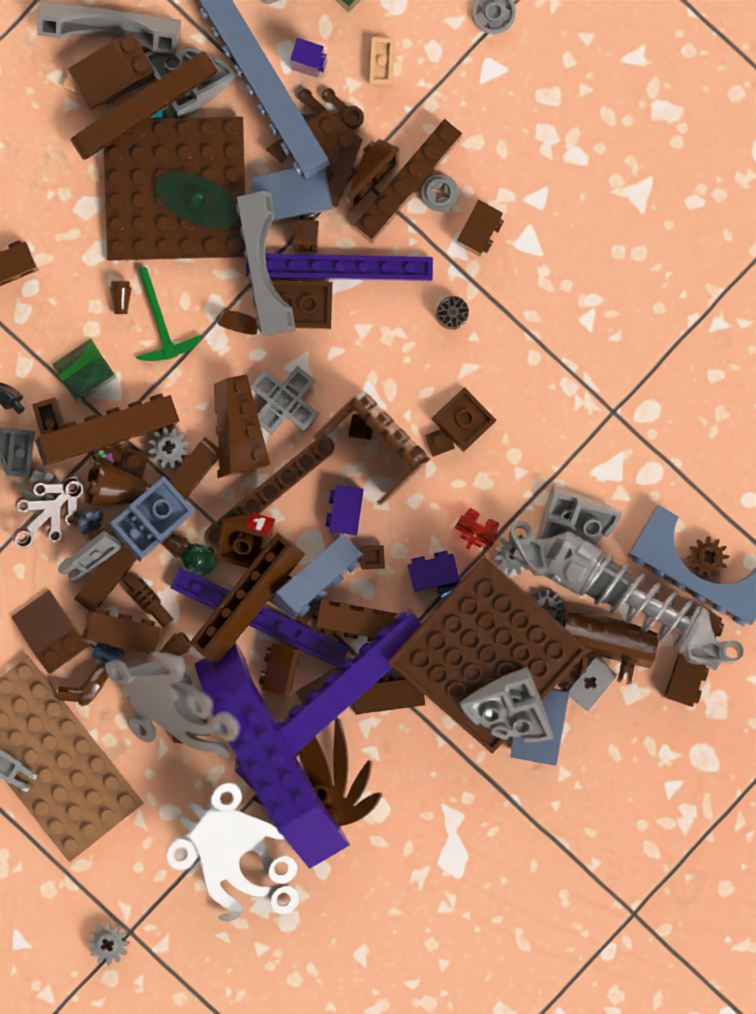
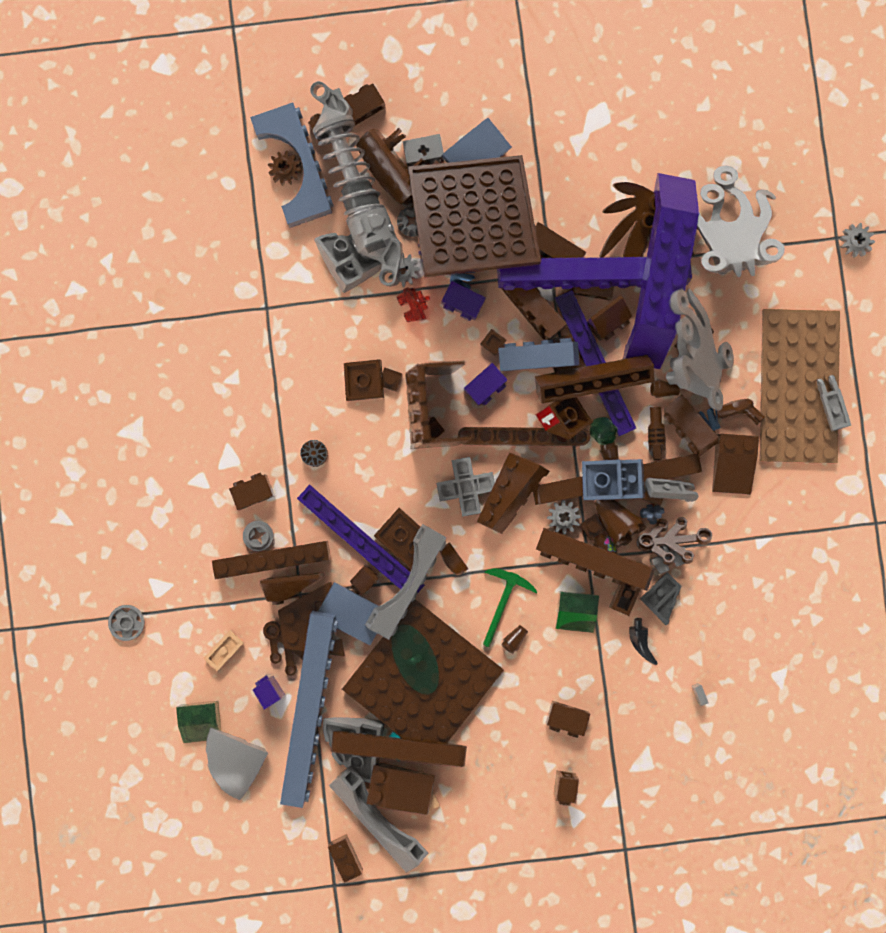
camera: 130 degrees left, 0 degrees up
light grey brick [461,667,553,742] -> none

